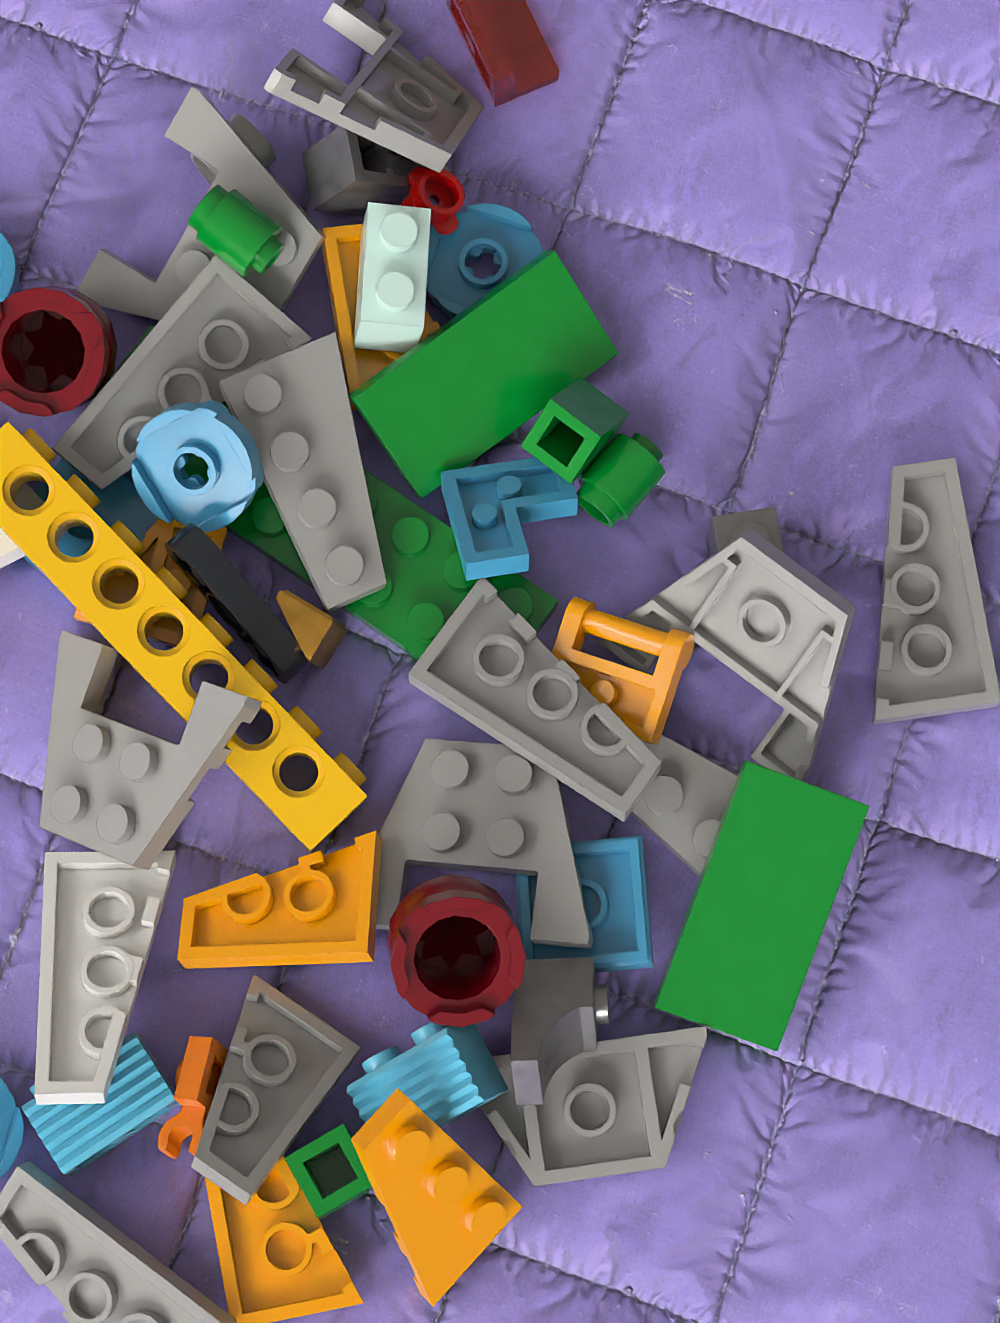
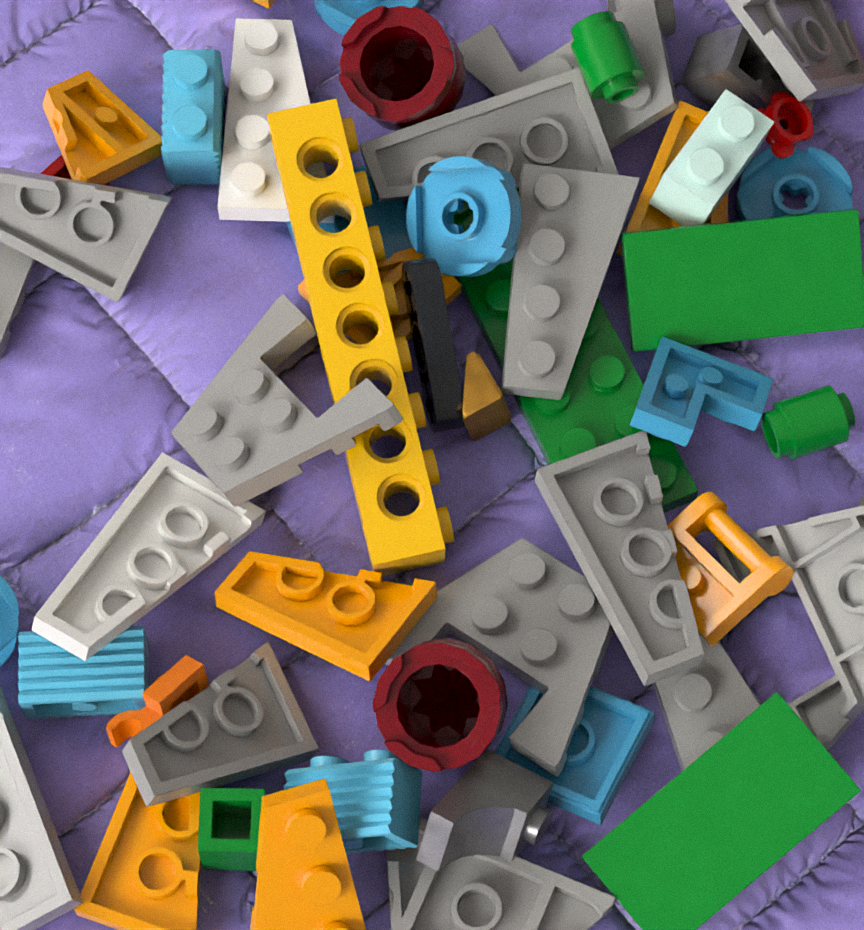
camera: 30 degrees right, 10 degrees down
green brick [521,376,630,484] -> none

